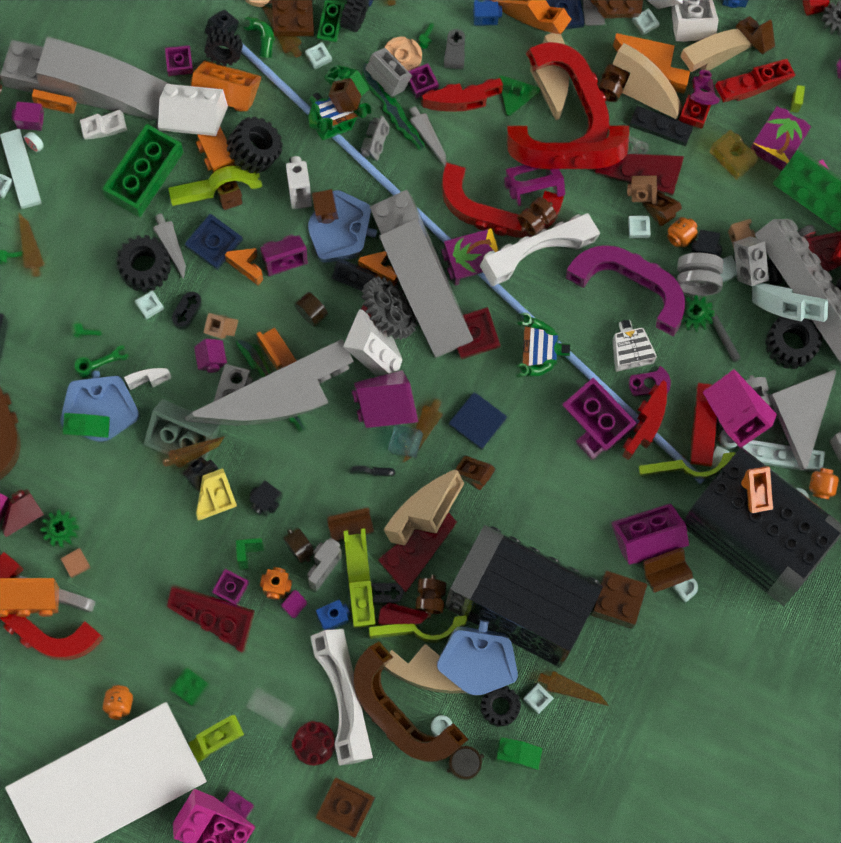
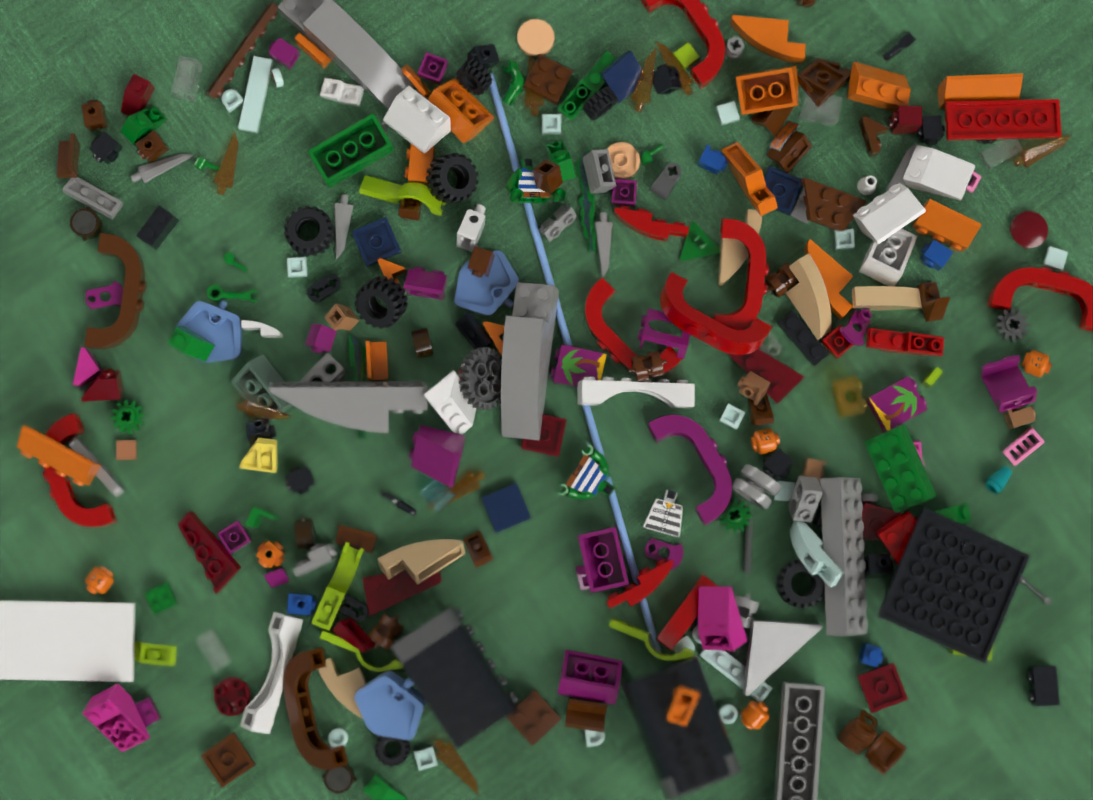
camera: 30 degrees right, 10 degrees up
none -> black tyre [354,276,408,329]
none -> orange piece [401,65,431,98]

